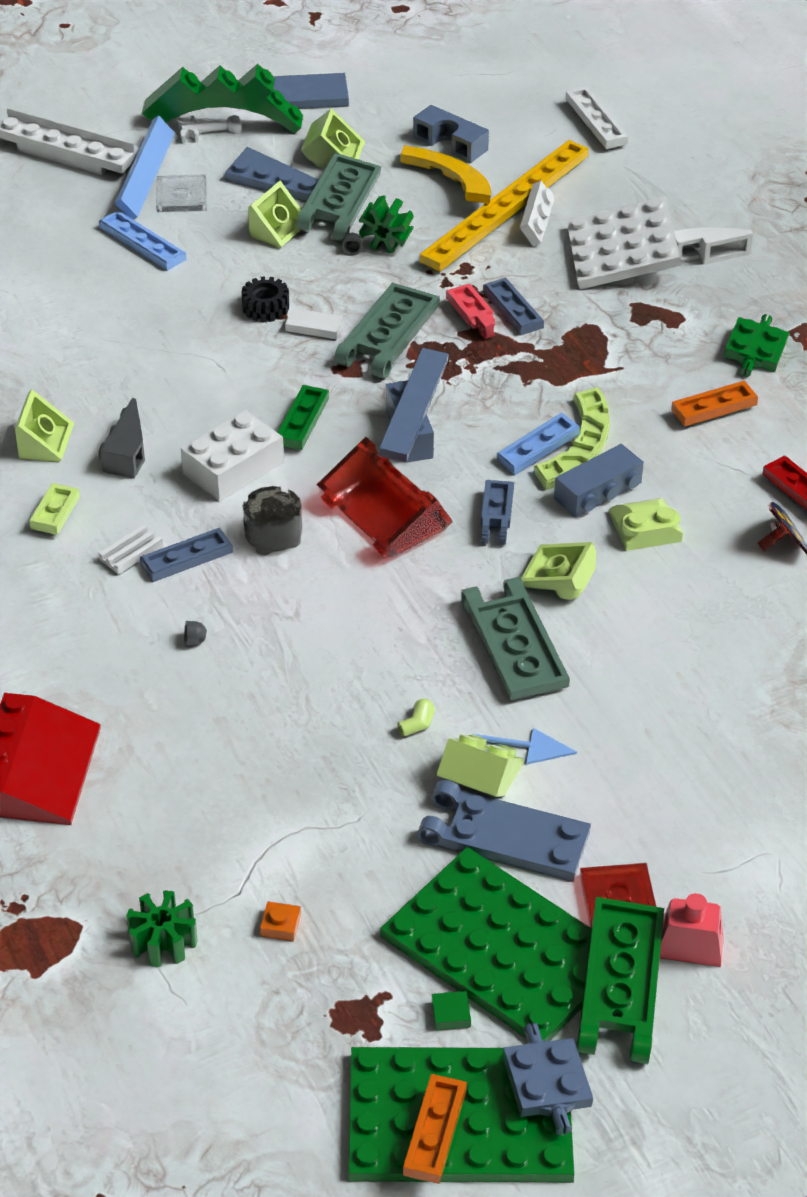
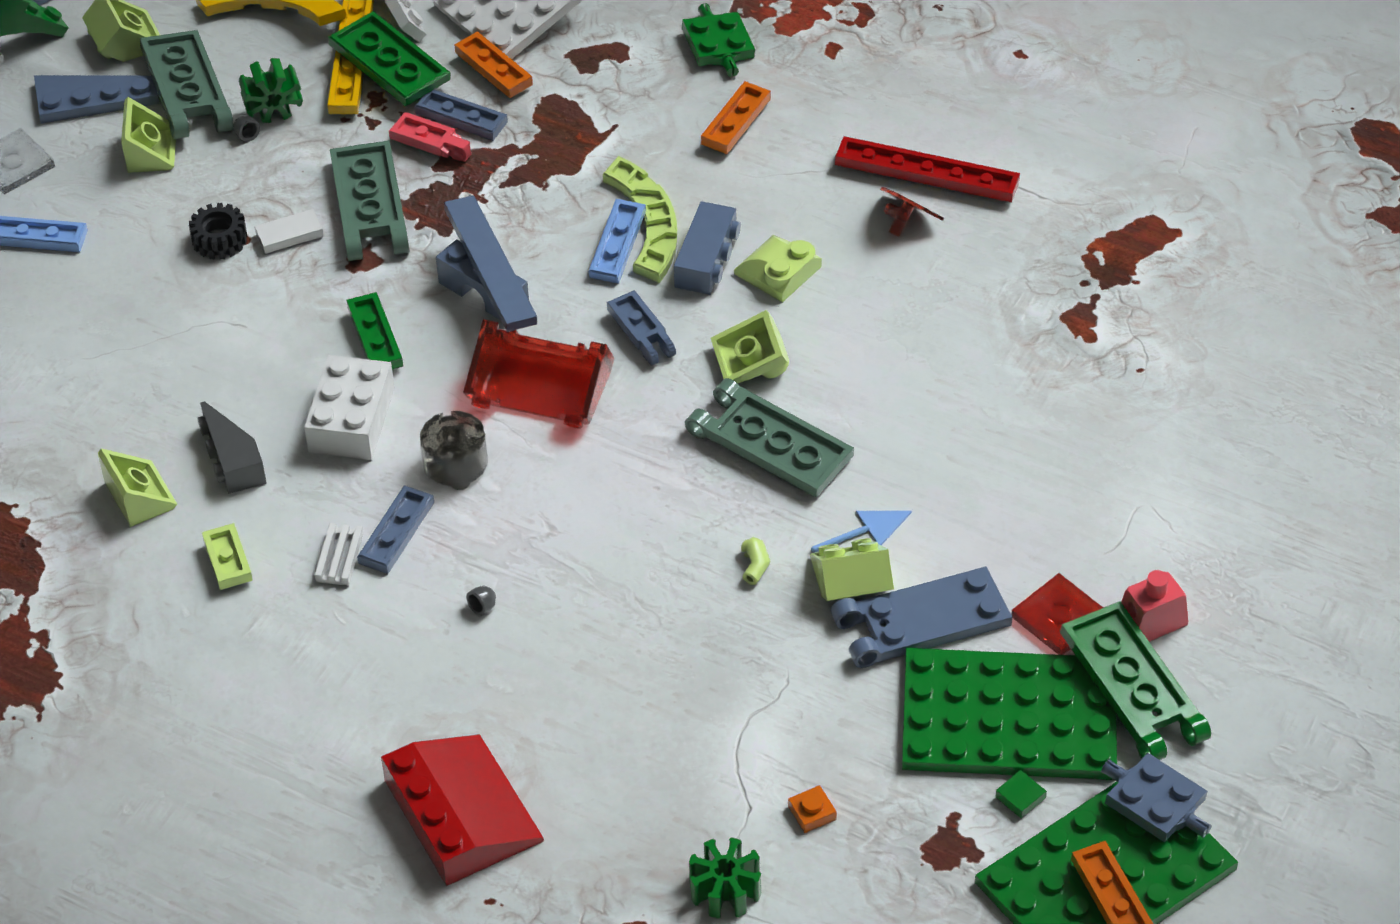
camera: 35 degrees left, 5 degrees up
none -> green tile [328,11,451,106]
none -> orange plate [454,31,533,98]

